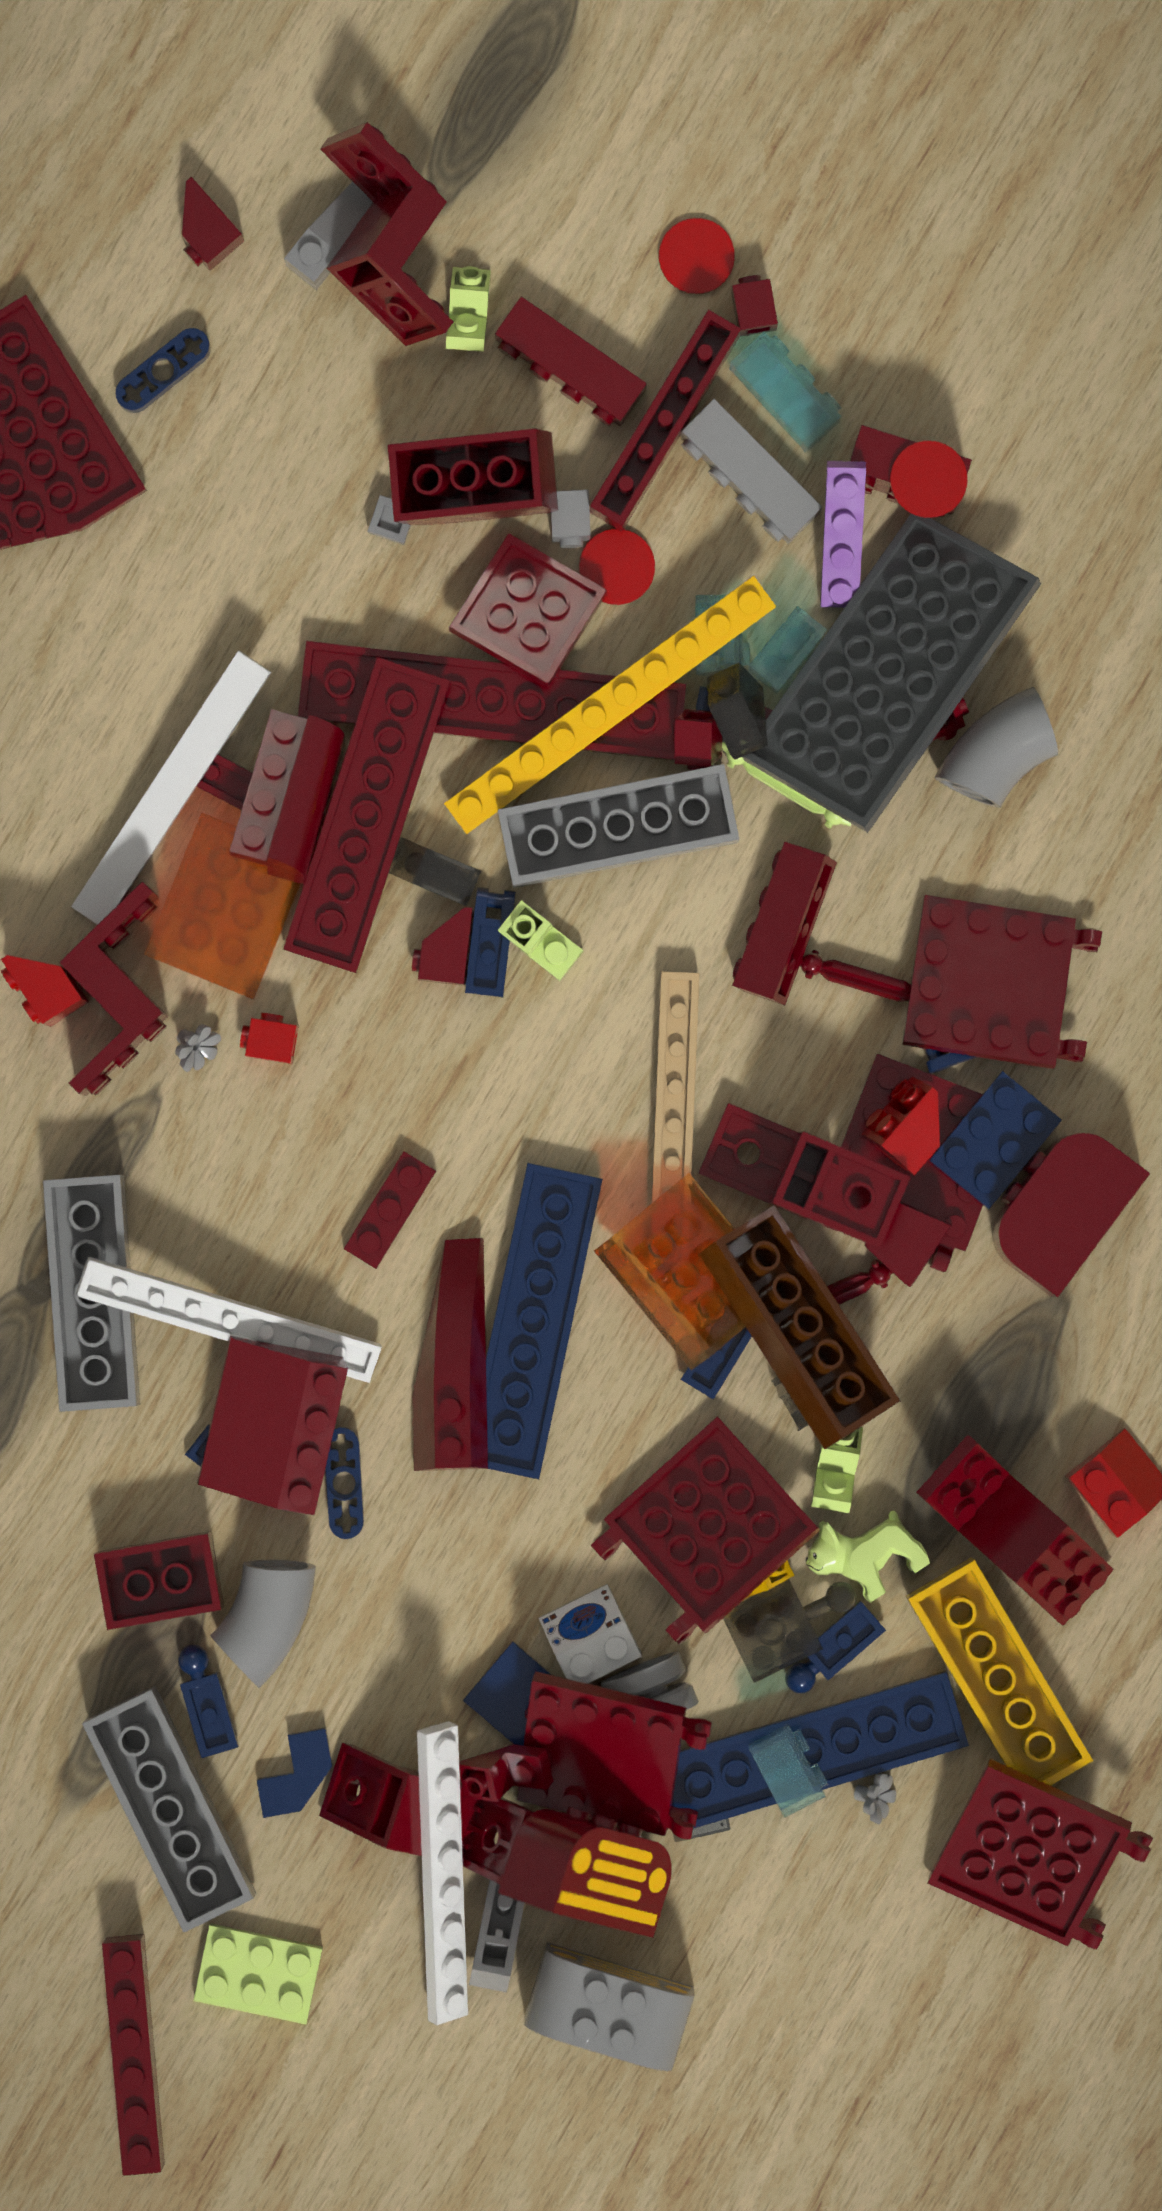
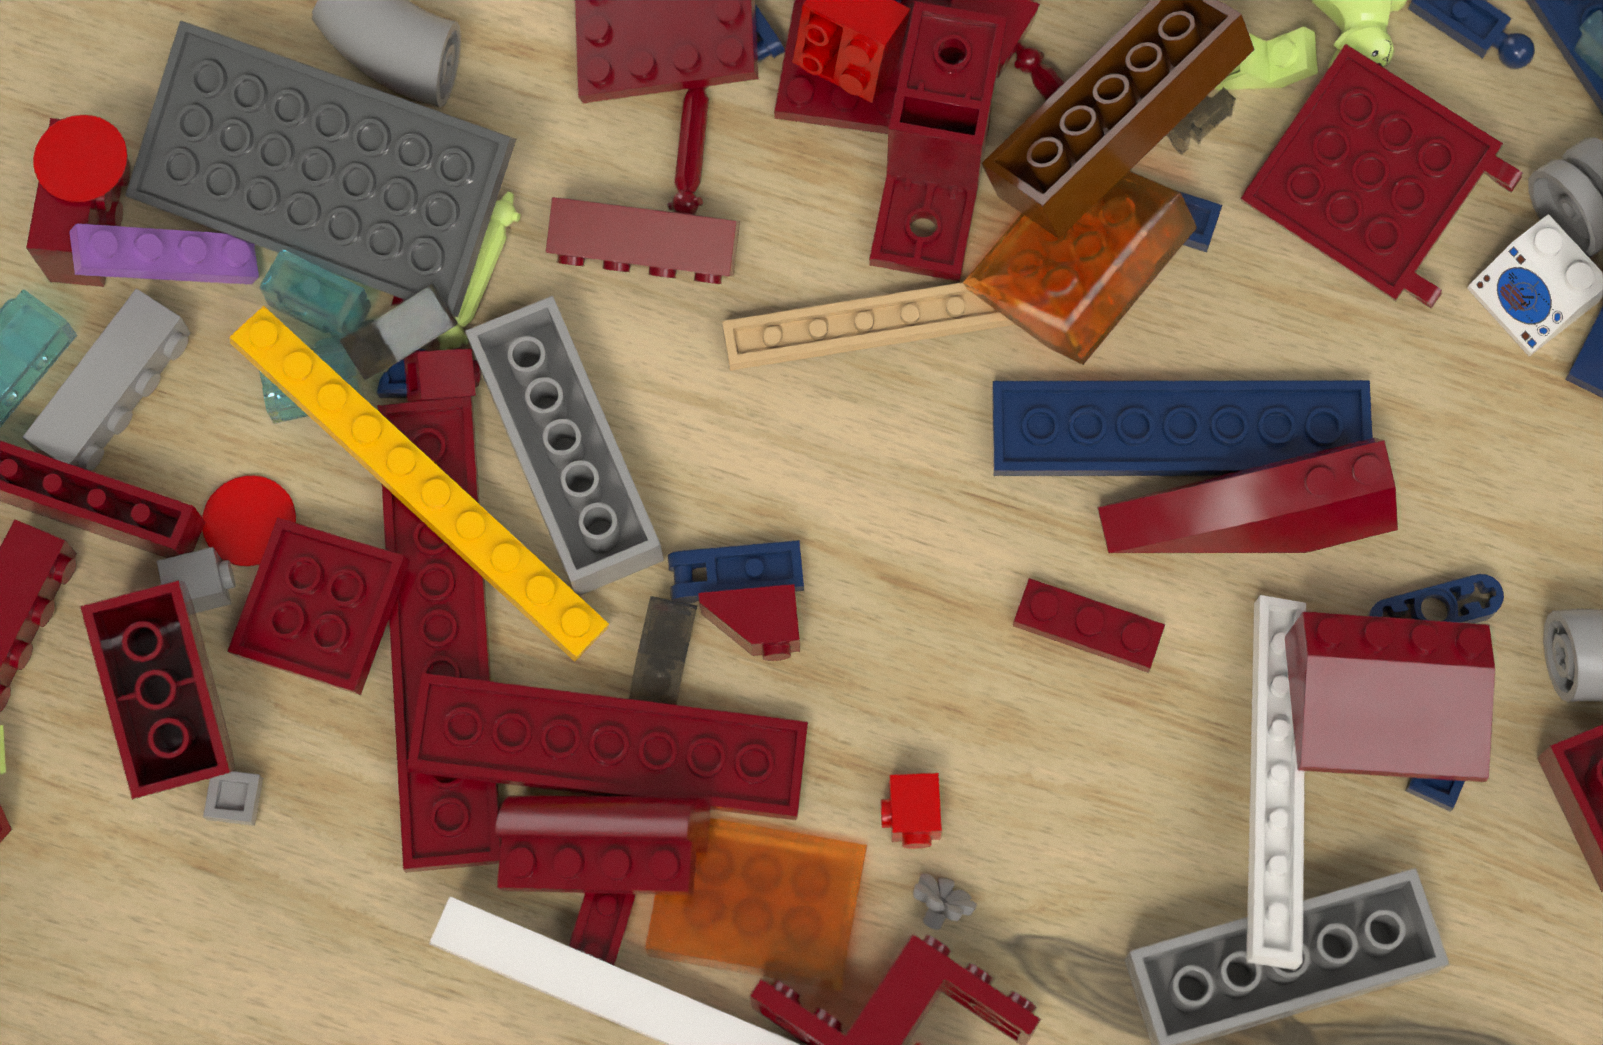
camera: 100 degrees left, 15 degrees down
yellowish green slope [498,900,584,981] -> none
clear smoke plate [723,1579,856,1683] -> none

